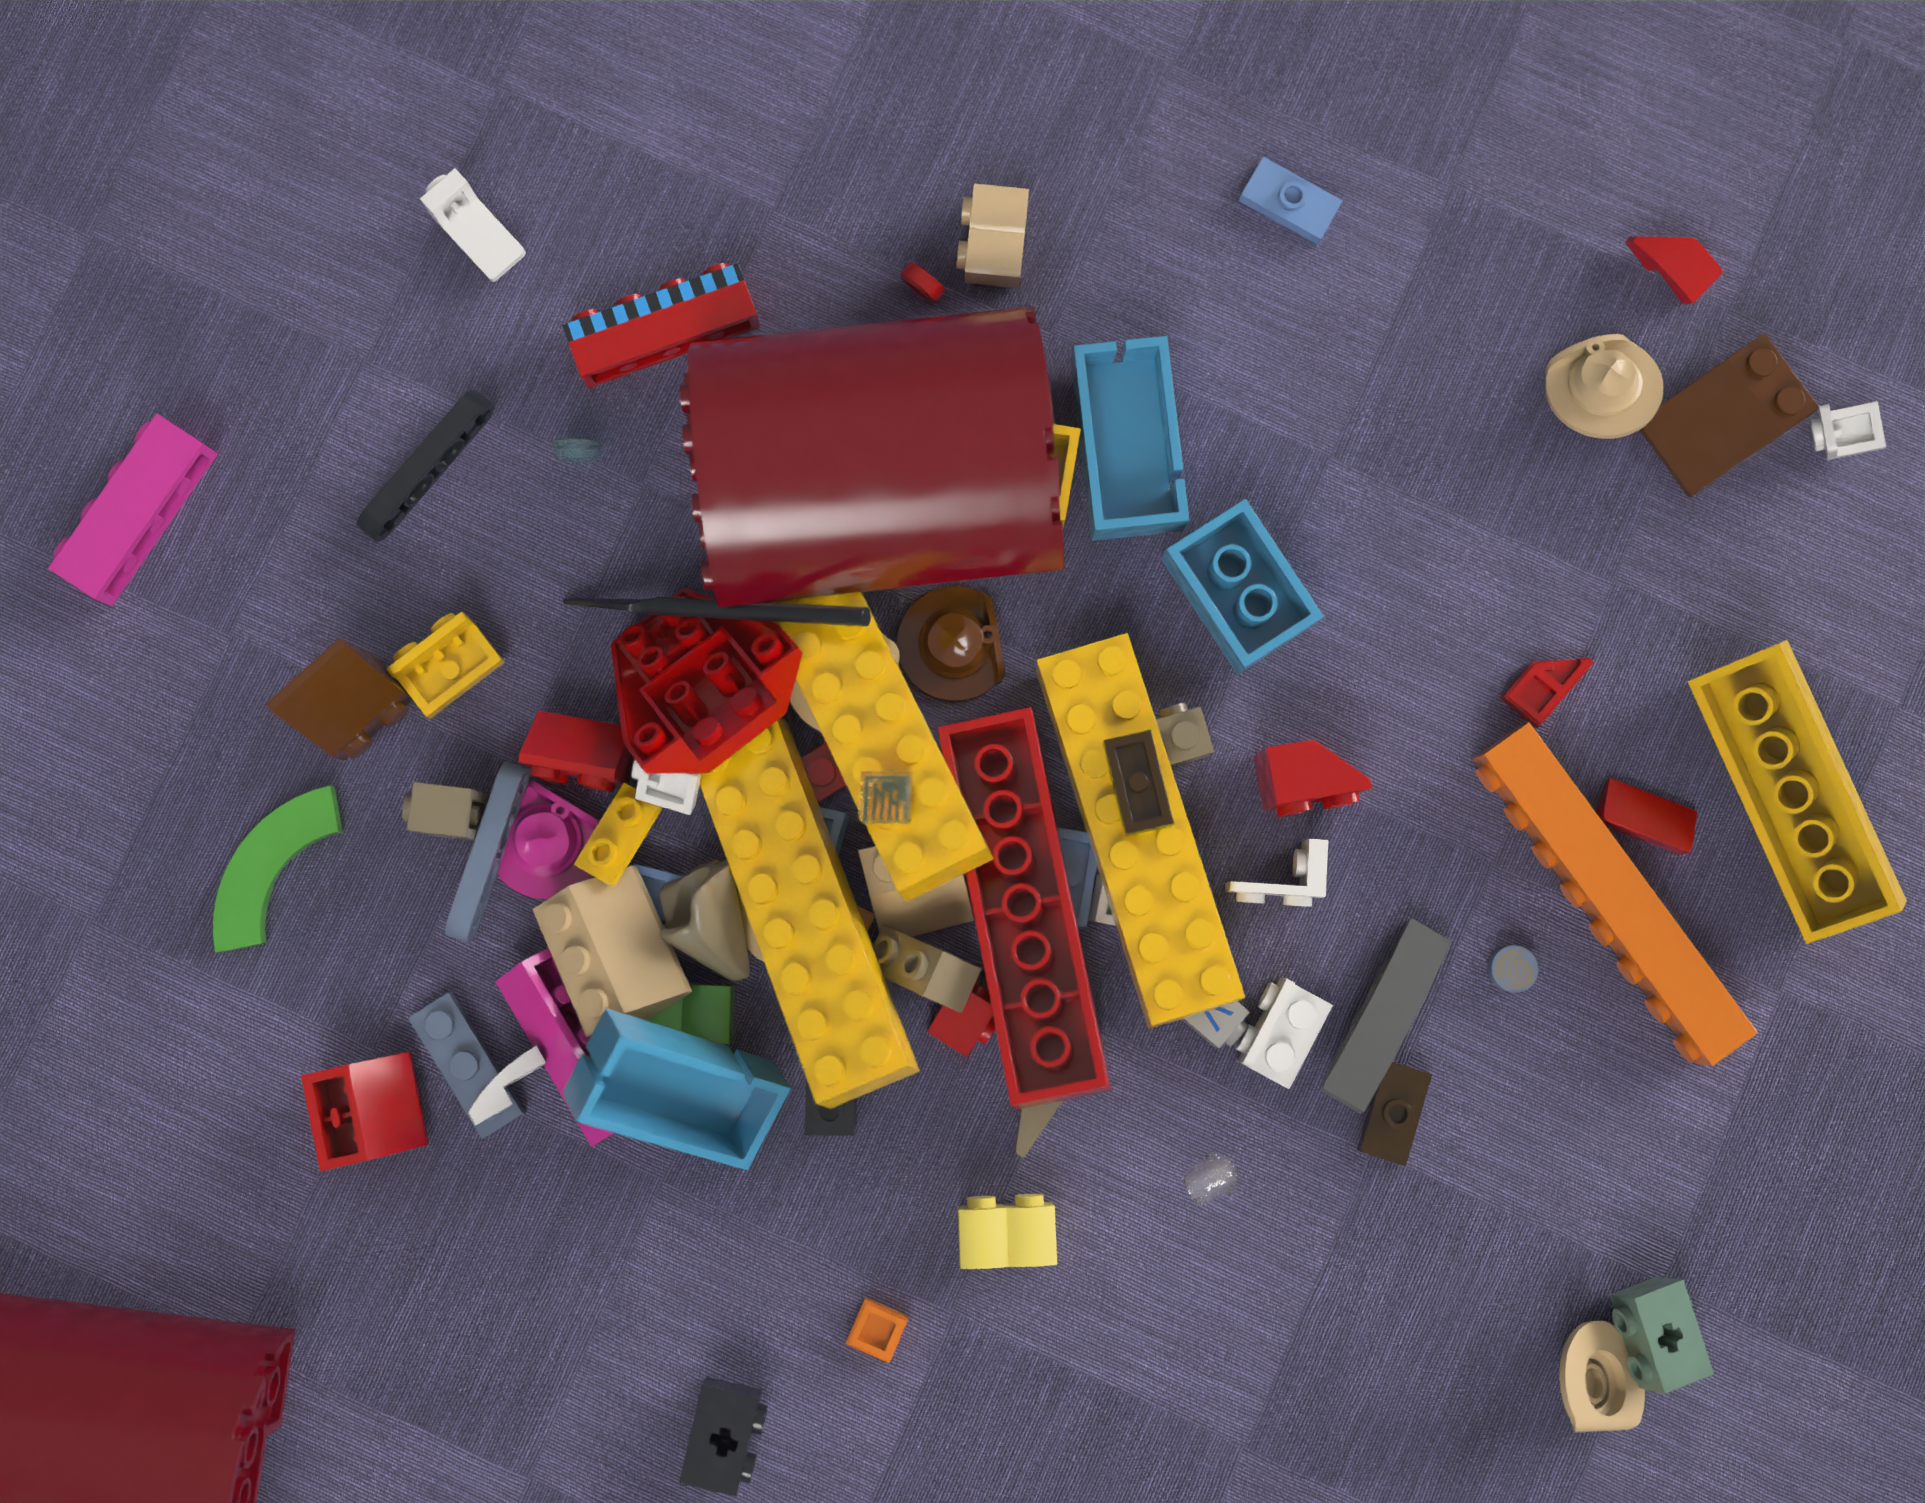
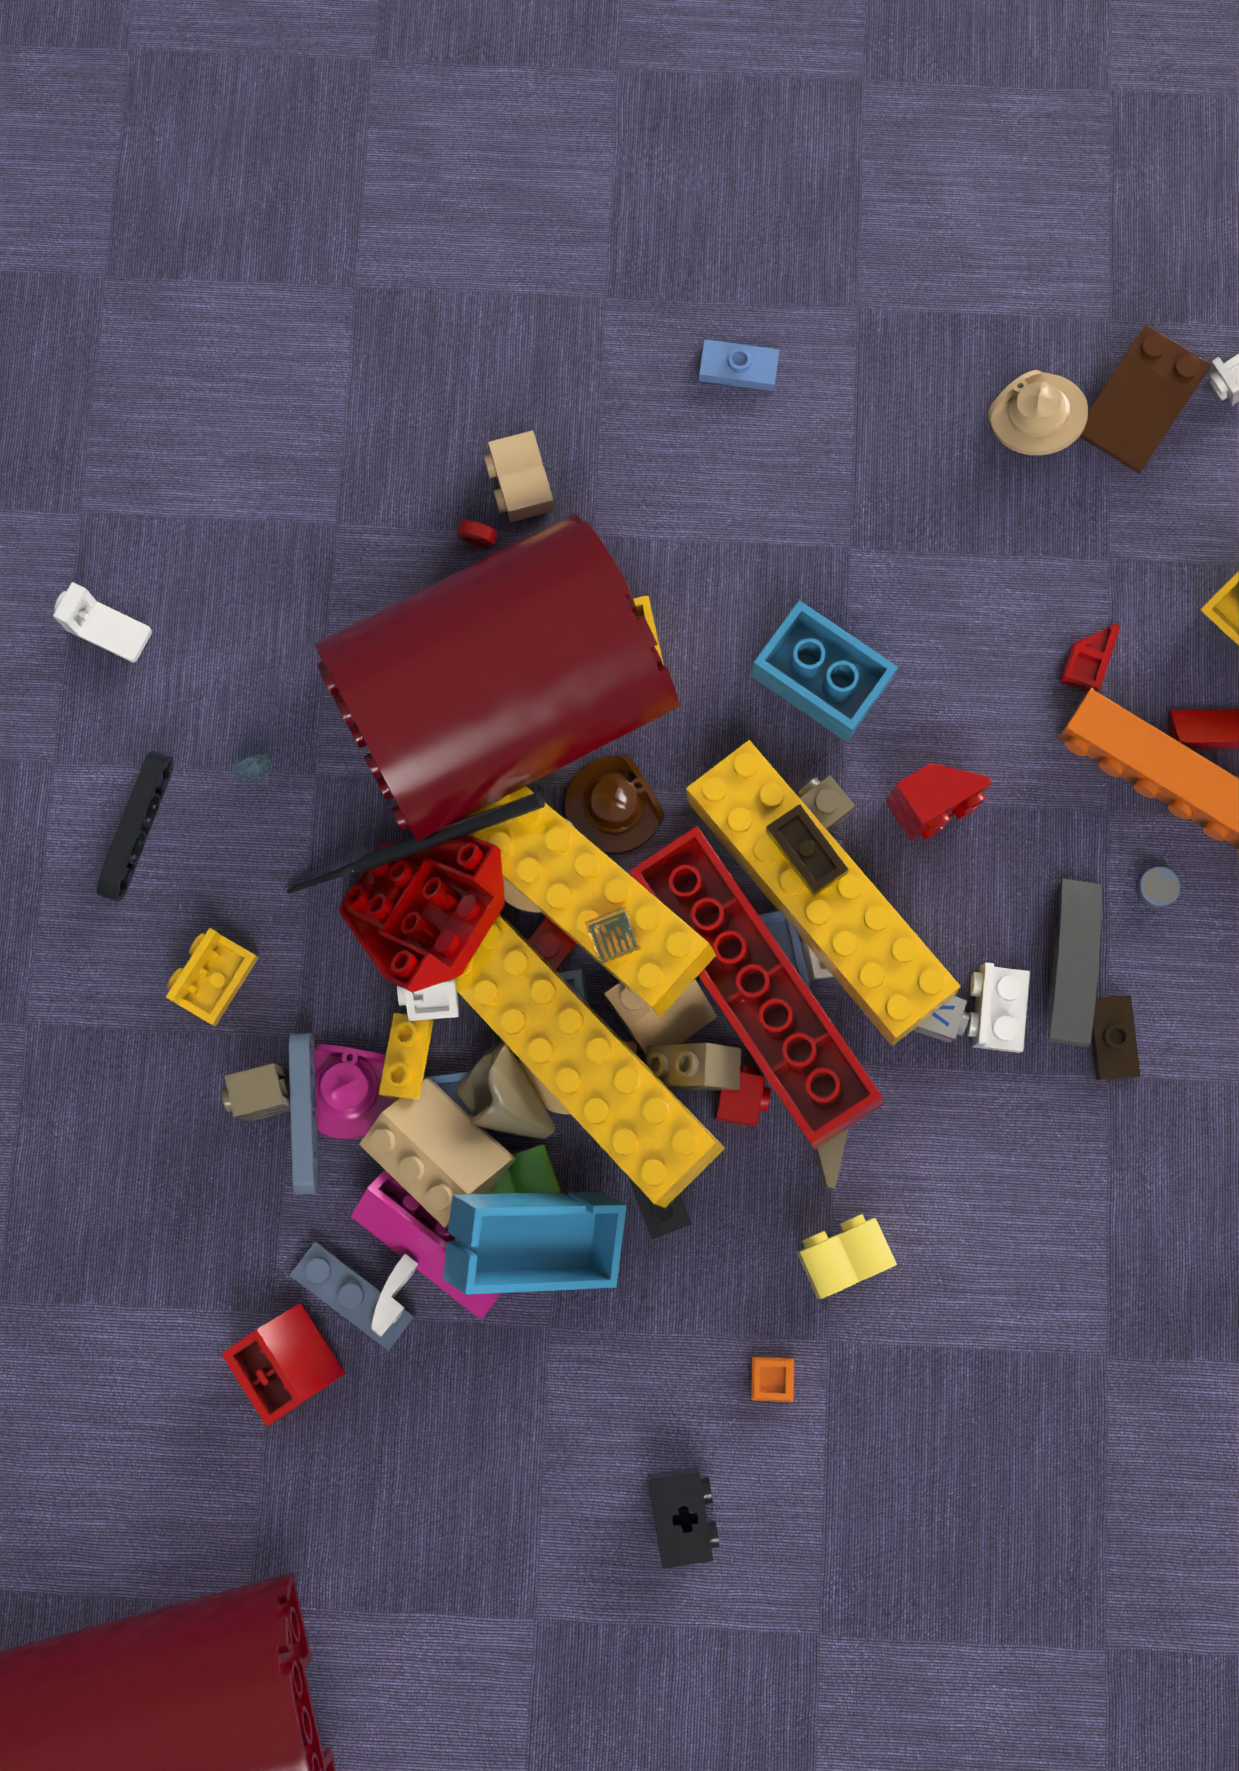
camera: 15 degrees left, 5 degrees down
bright green tile [213,786,343,953] -> none
reddish brown slope [265,637,413,761] -> none
red slope [518,711,633,793] -> none
red brick [562,263,761,389] -> none
dark azure piece [1070,336,1189,541] -> none
clear hose [1182,1151,1239,1207] -> none
white bracket [1225,839,1328,907] -> none
red slope [1625,237,1724,304] -> none

